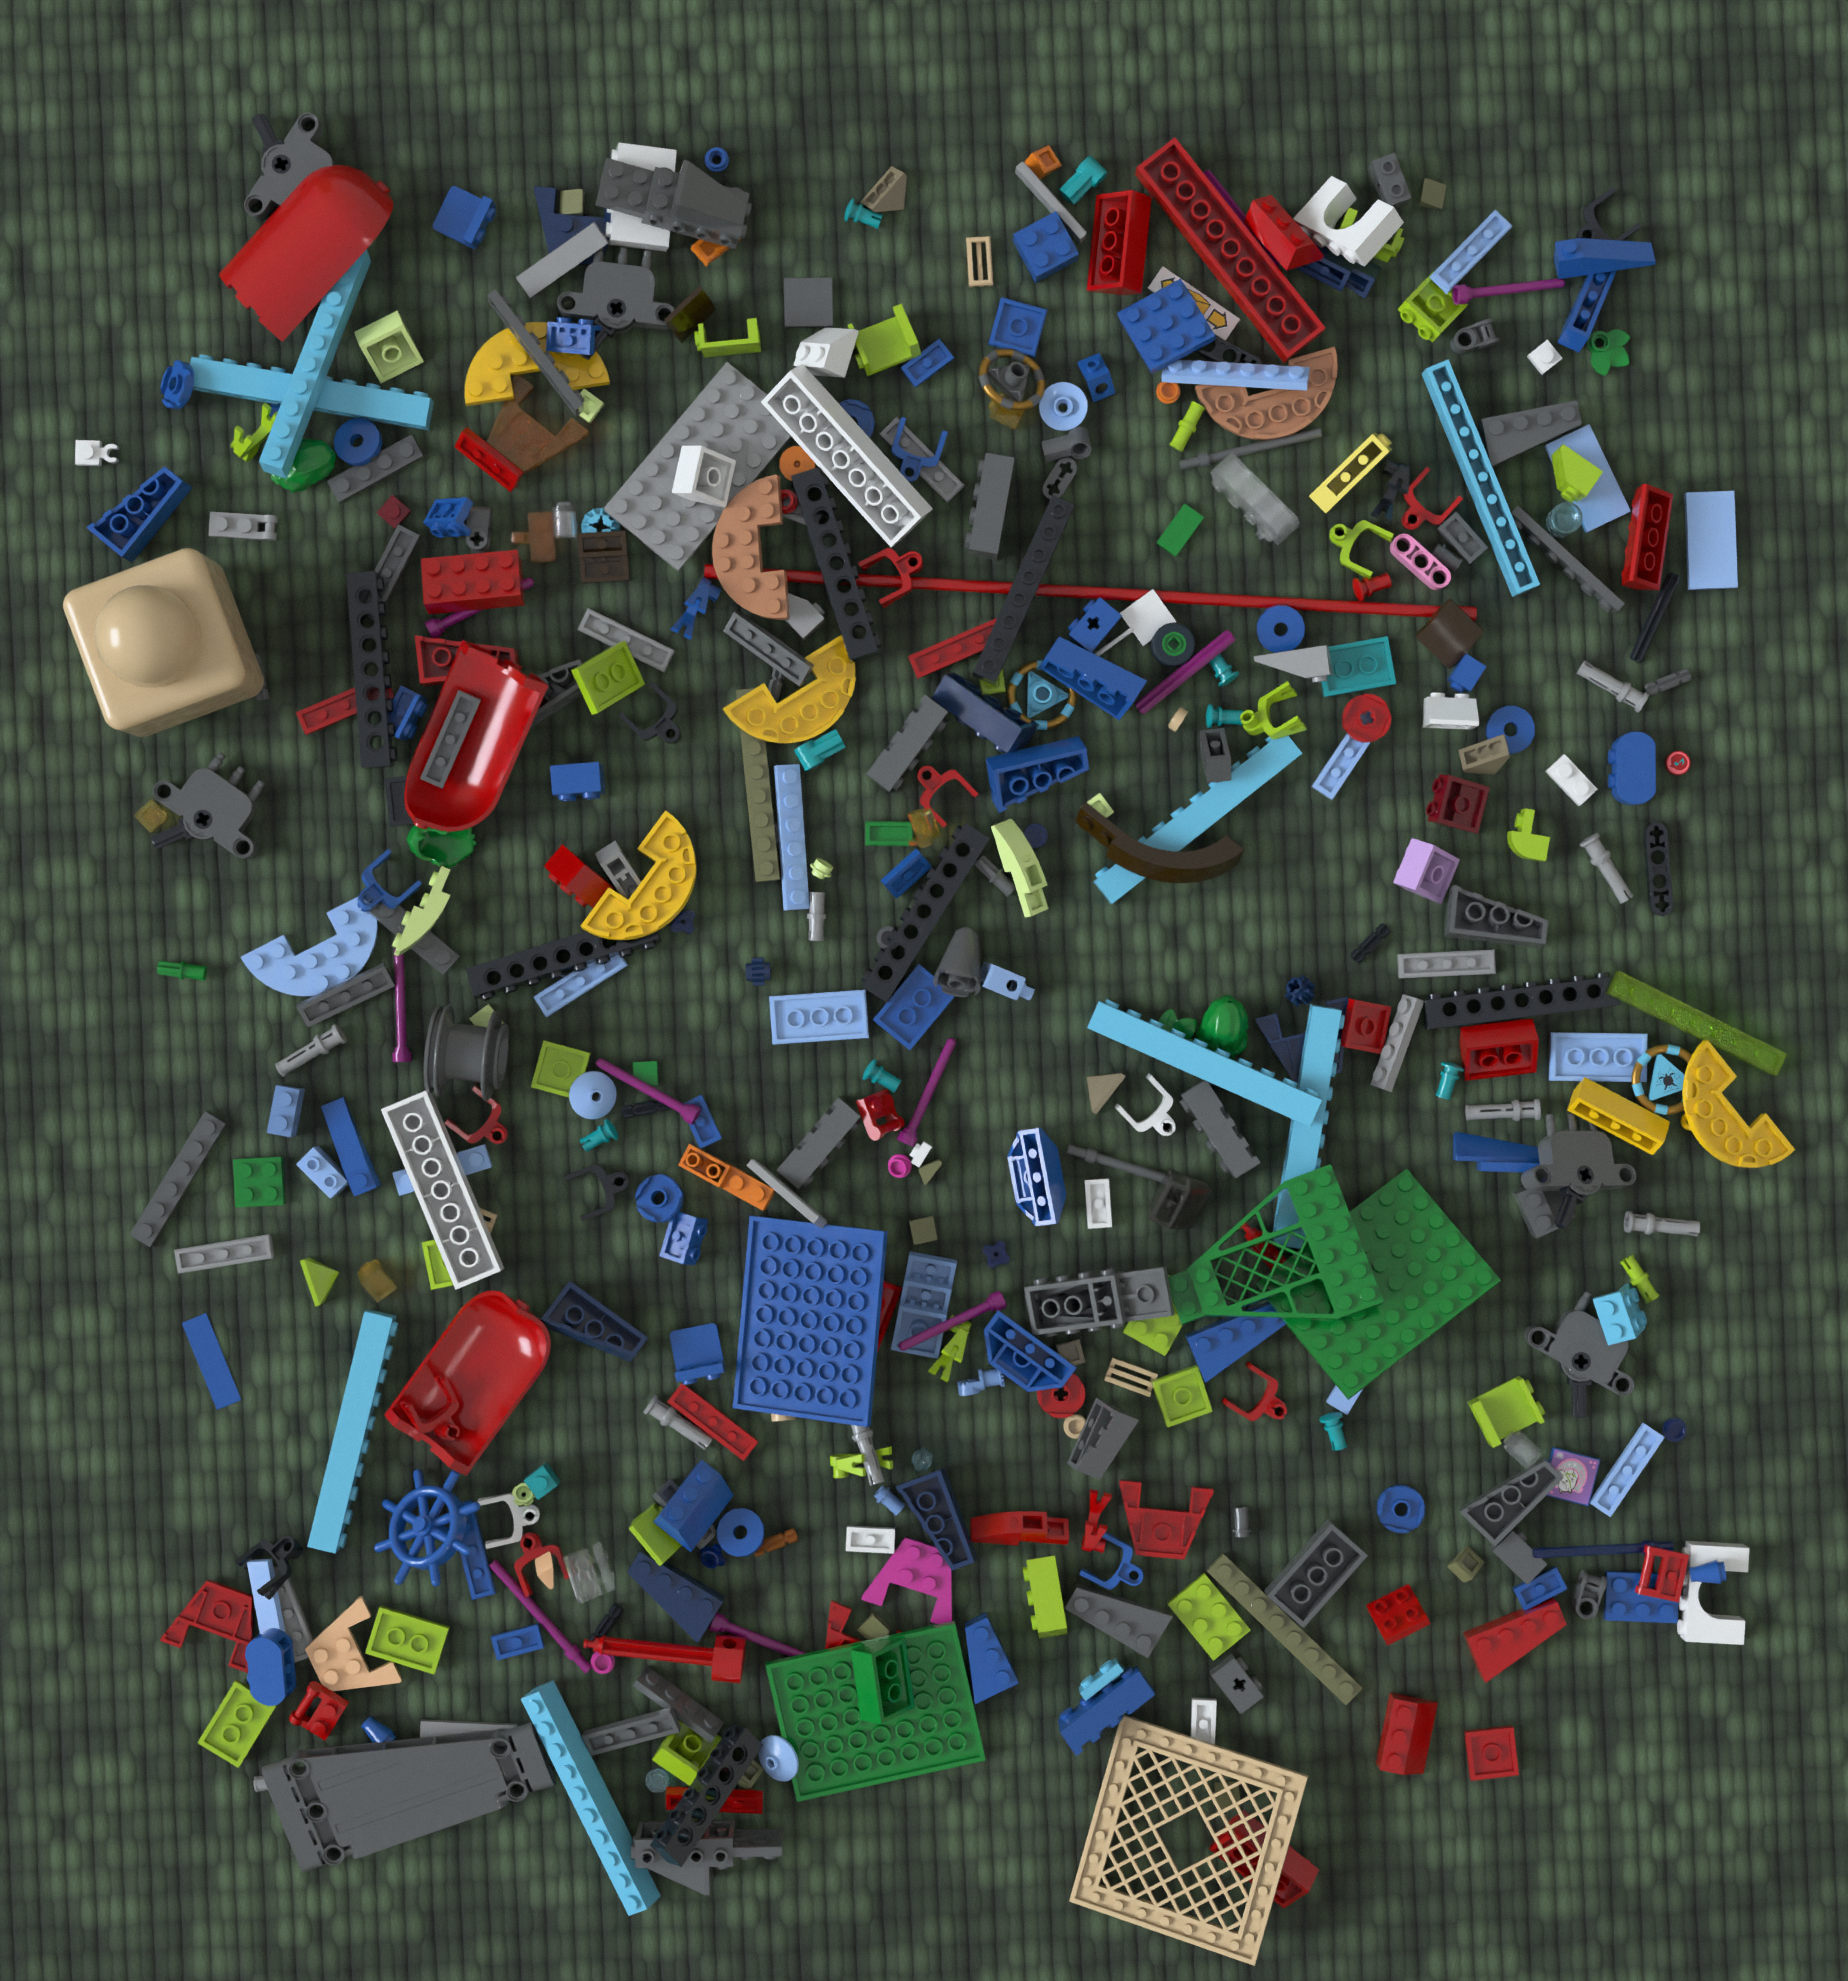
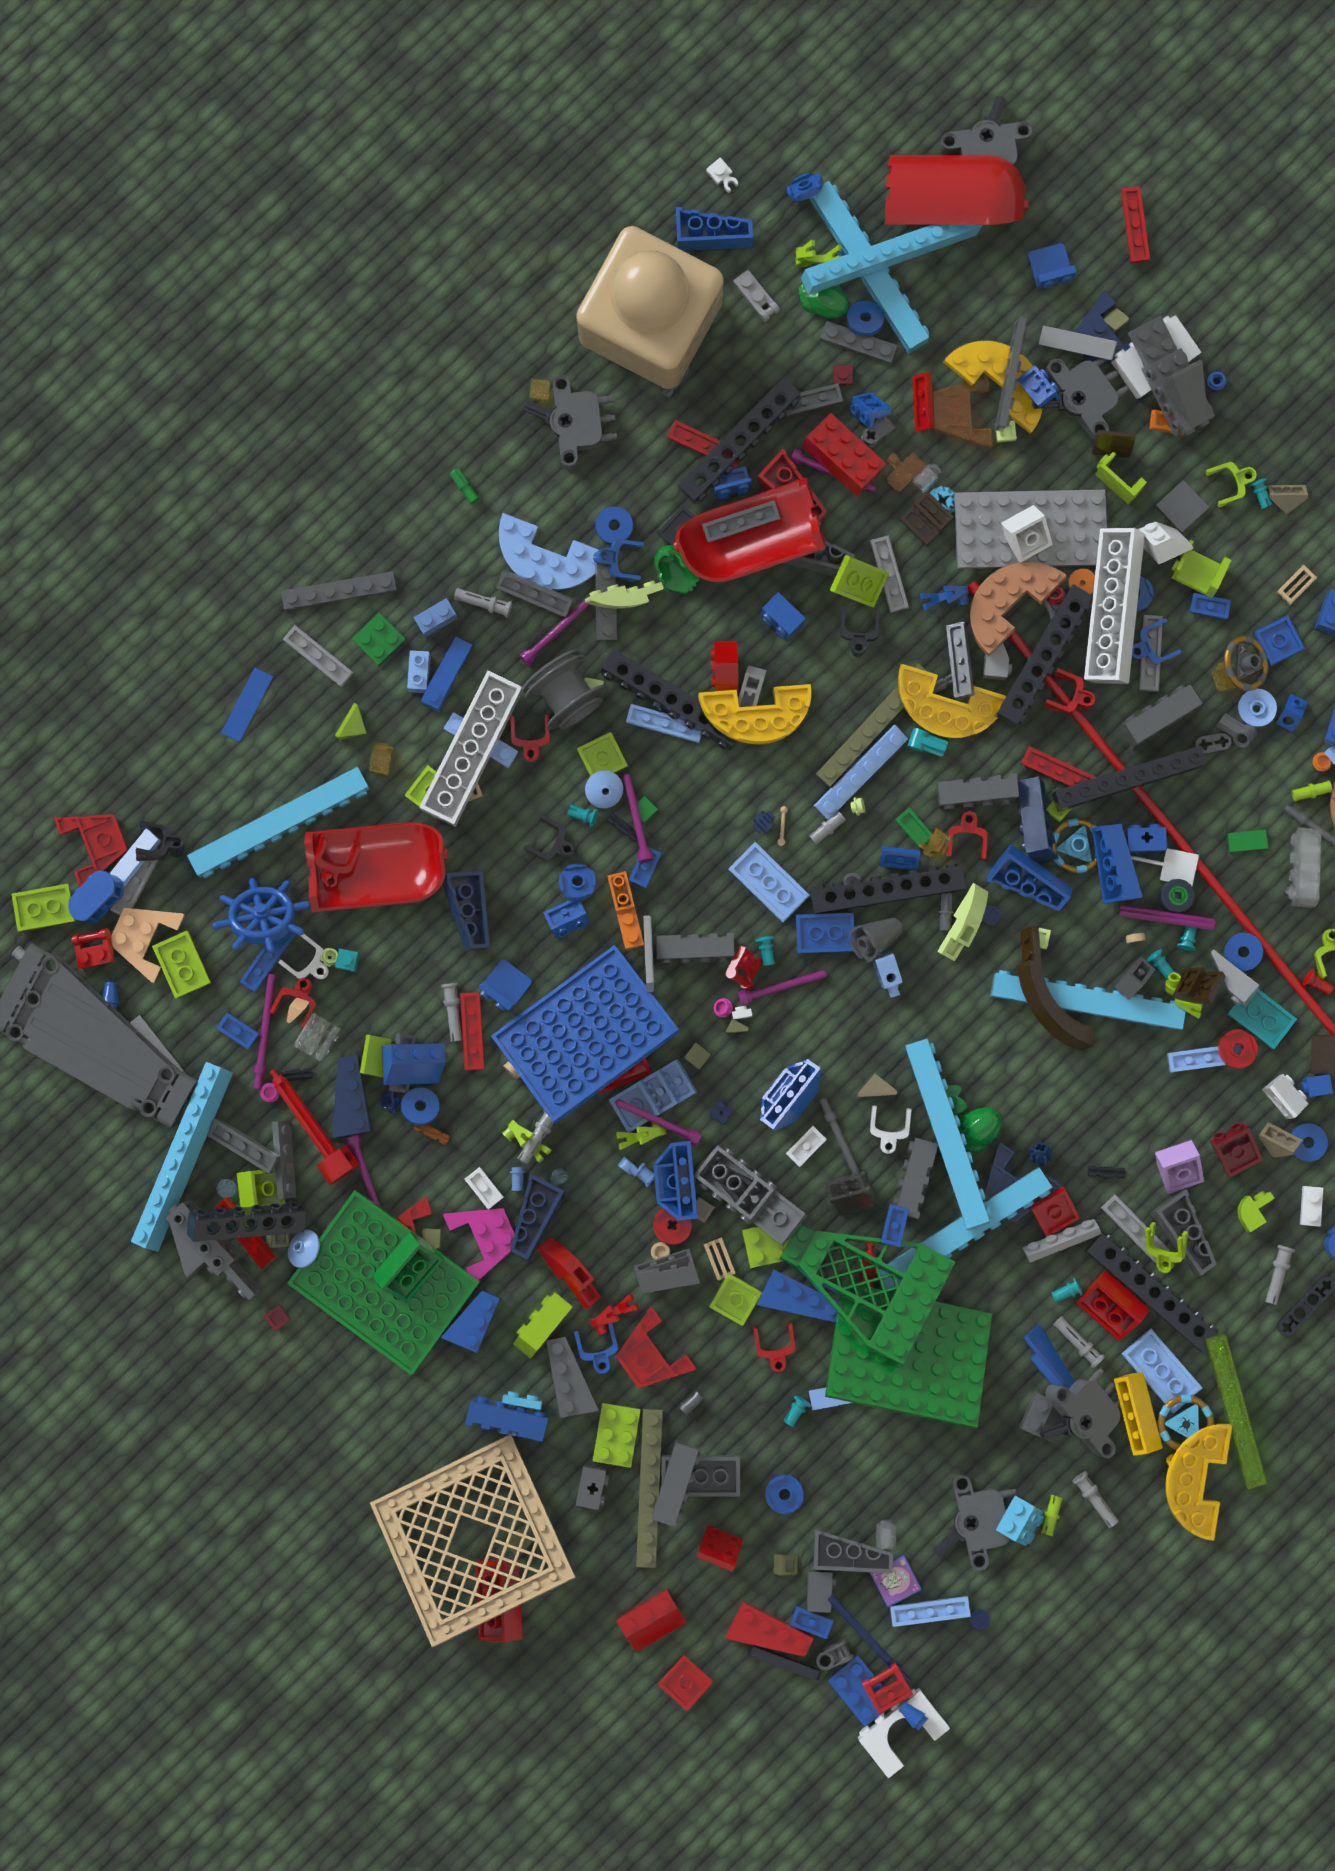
camera: 50 degrees right, 5 degrees down
yellowish green slope [354,311,424,383] -> none
clear blue plate [670,910,695,934] -> none
white plate [1190,1698,1217,1744] -> none
lime panel [1468,1376,1545,1448] -> none
none -> dark red plate [263,1304,291,1332]
none -> blue tile [596,507,633,544]
none -> dark grey brick [652,1440,701,1527]
none -> black beam [747,1645,822,1681]
none -> tan hinge [778,806,788,846]
none -> blue plate [881,1204,909,1247]
none -> red plate [1121,186,1150,264]
none -> lime piece [1145,1222,1188,1273]
none -> dark brown slope [1173,967,1226,1004]
none -> lime piece [1206,462,1257,508]

